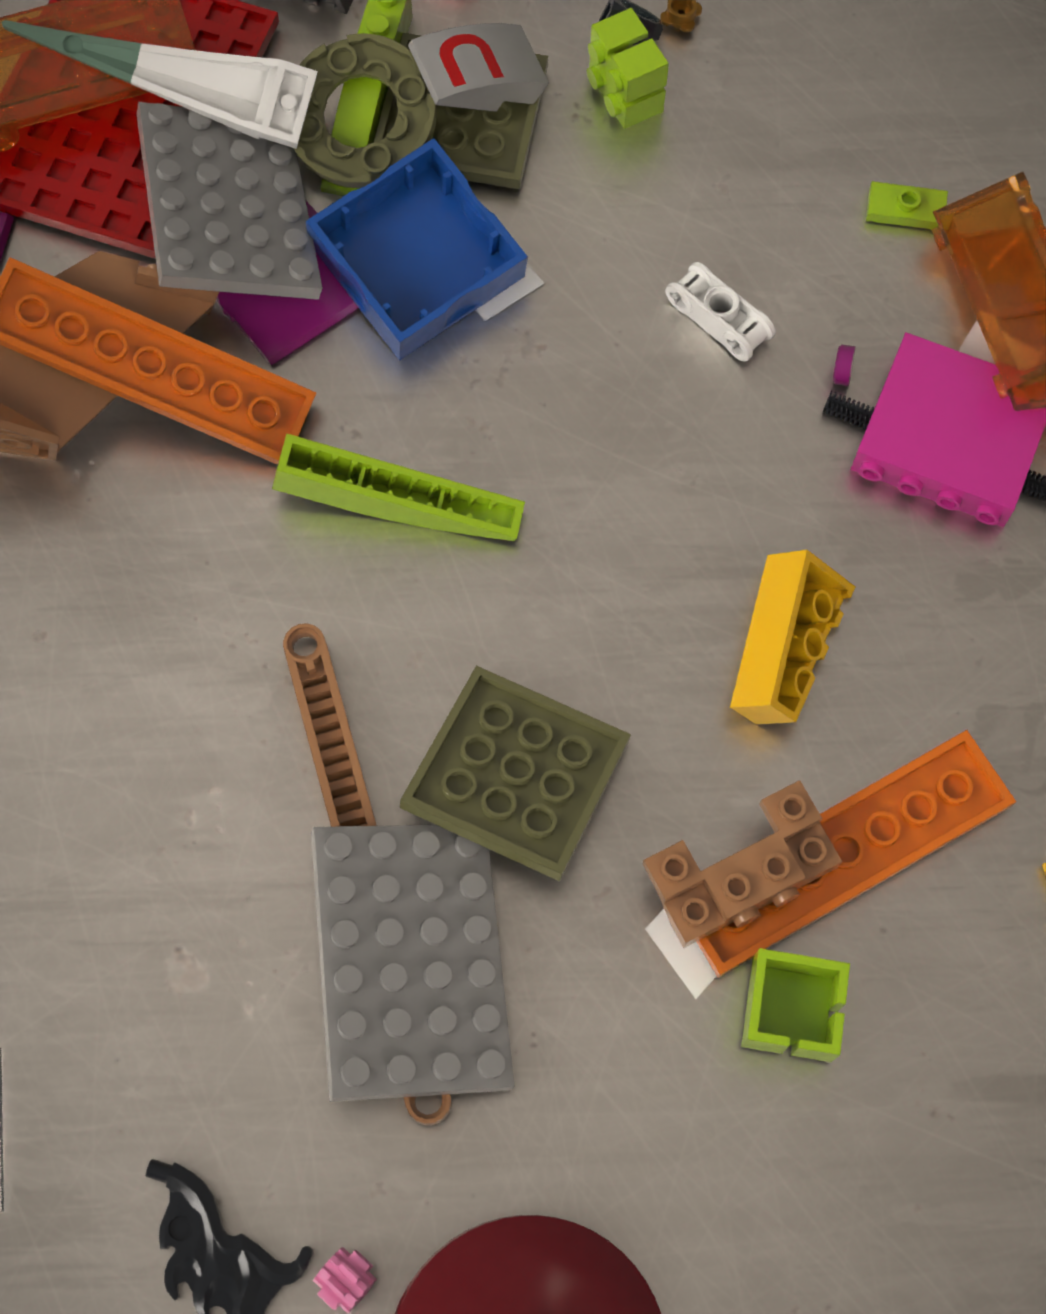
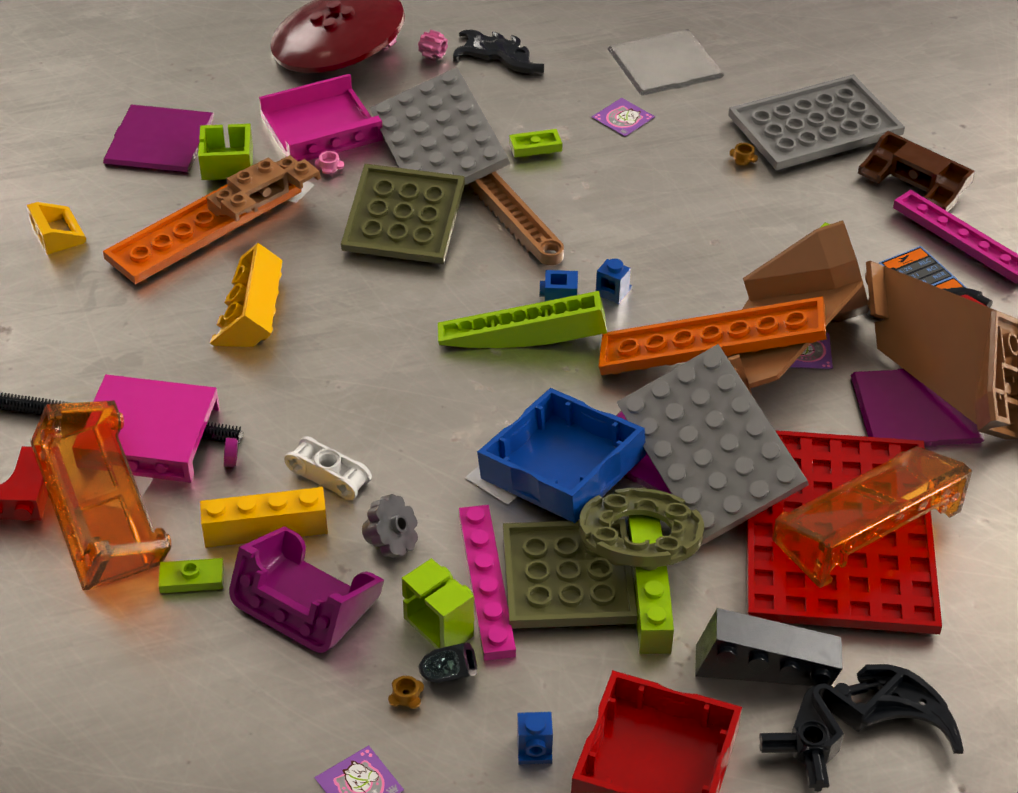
camera: 165 degrees right, 25 degrees down
white plate [1,20,318,149] -> none
light grey slope [408,23,549,112] -> none
none -> magenta piece [103,104,214,172]
none -> yellow wedge [200,485,328,548]
none -> magenta windscreen [229,526,384,653]
none -> dark pink panel [259,74,383,162]
none -> bright pink plate [315,151,344,174]
none -> flat silver plant [362,494,418,558]
none -> dark pink plate [459,505,516,661]
none -> lime plate [509,129,563,158]
none -> blue brick [539,270,578,301]
none -> sticker [592,98,655,136]
none -> blue brick [596,258,632,304]

